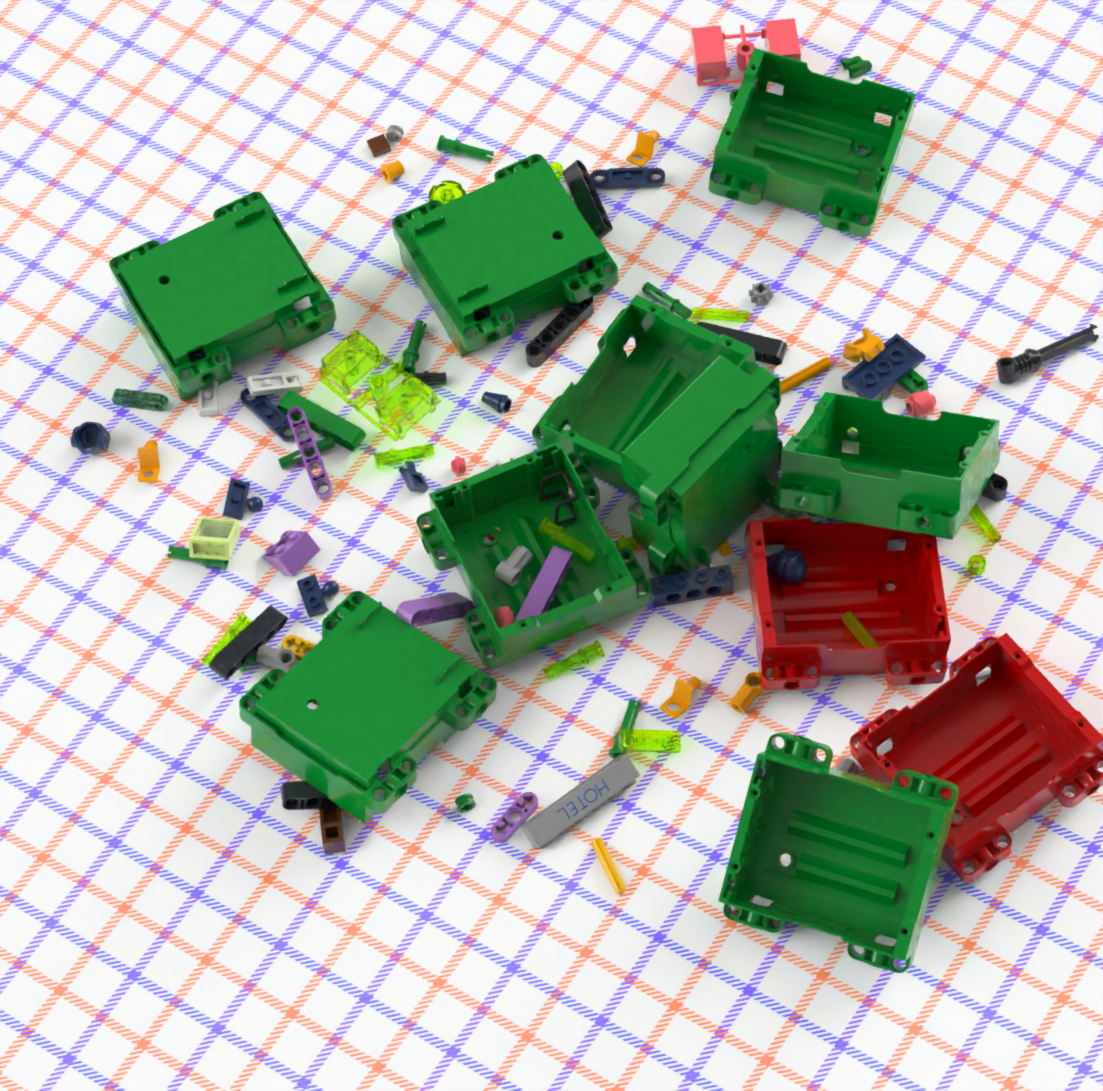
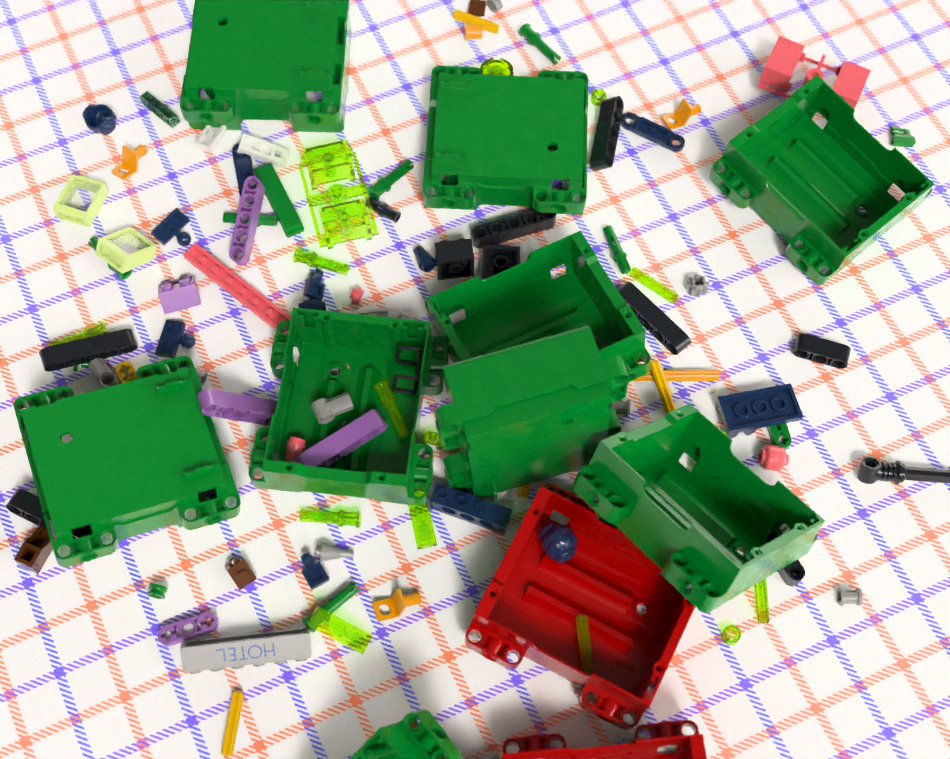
camera: 25 degrees right, 5 degrees up
light orange piece [729,672,764,714] -> none
light orange piece [842,328,885,363] -> none
none -> yellowish green window [52,174,109,228]
none -> coral plate [183,243,291,334]
none -> reddish brown bracket [224,556,257,590]
none -> dark blue brick [298,298,326,311]
none -> dark blue plate [300,552,330,590]
none -> light grey cone [316,542,354,562]
none -> clear neon green plate [408,491,437,550]
none -> black brick [434,238,474,281]
none -> yellow axle [453,9,500,34]
none -> black brick [482,245,520,280]
none -> yellow axle [650,360,676,414]
none -> black beam [793,334,851,369]
none -> light grey bush [837,587,863,606]

